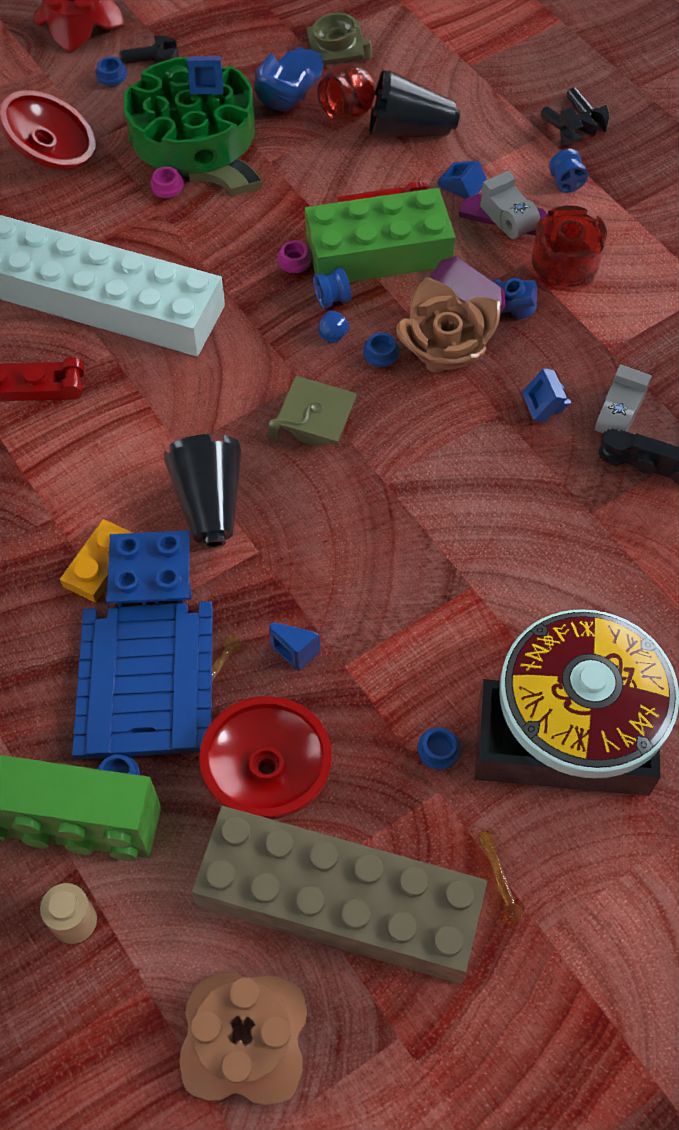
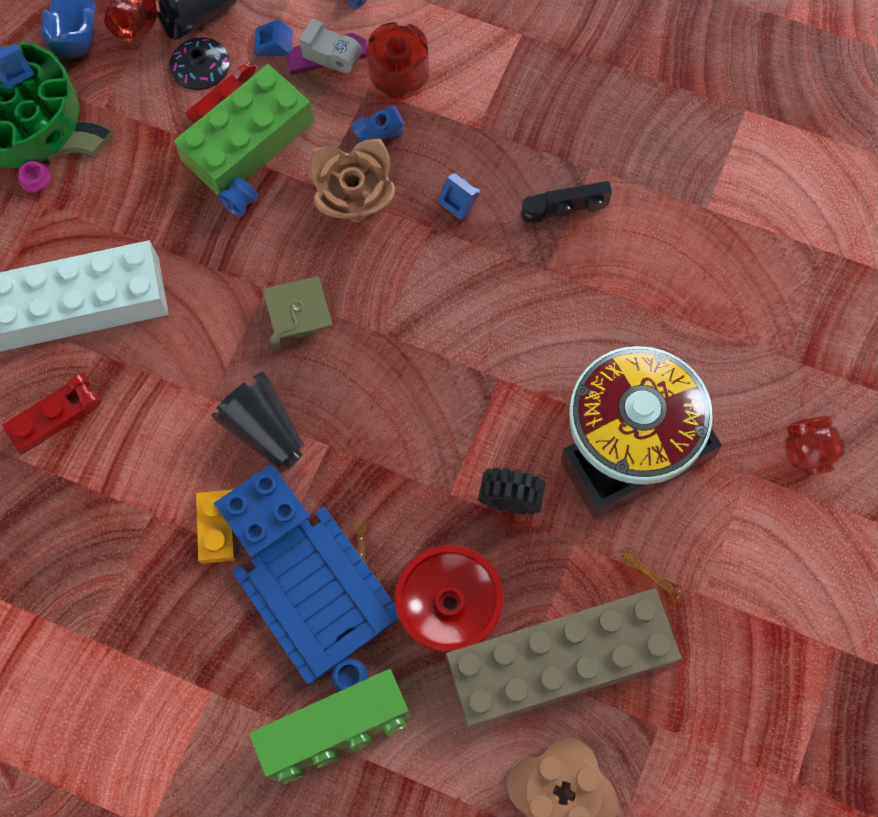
camera: 30 degrees left, 10 degrees up
tan brick [40,883,97,944] -> none
blue slope [269,622,320,671] -> none
dark pink plate [277,240,312,273] -> none
blue hinge [318,310,350,343] -> none
blue plate [363,332,399,367] -> none
blue plate [417,727,461,770] -> none
piece [430,256,505,313] -> none
light grey leg [594,364,652,434] -> none
none -> black dish [169,37,230,90]
none -> black tyre [478,467,545,515]

